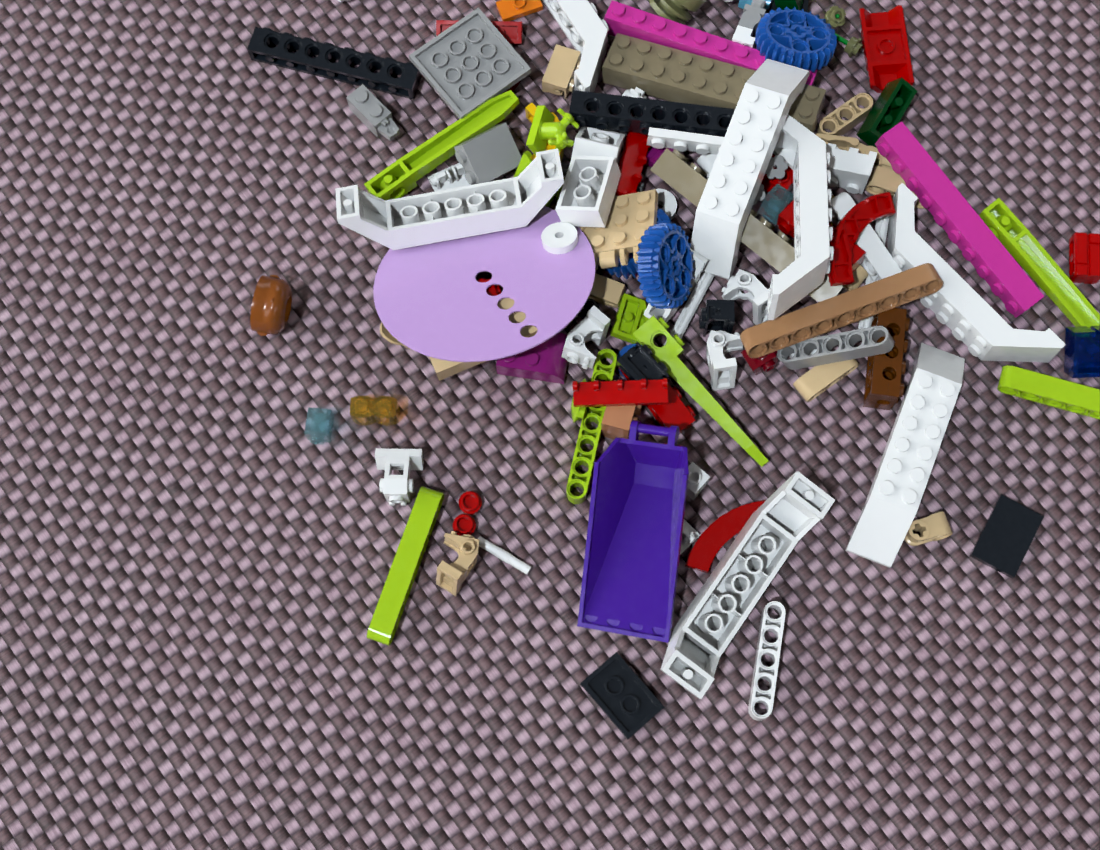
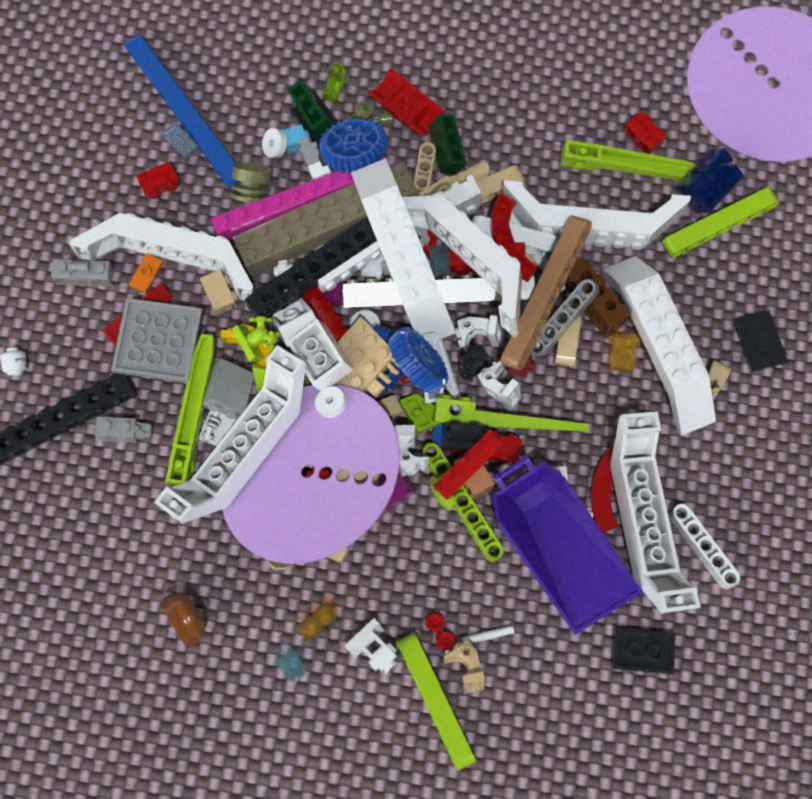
camera: 50 degrees left, 0 degrees up
dark pink brick [875,121,1044,318] -> none
none -> clear yellow brick [608,331,640,373]

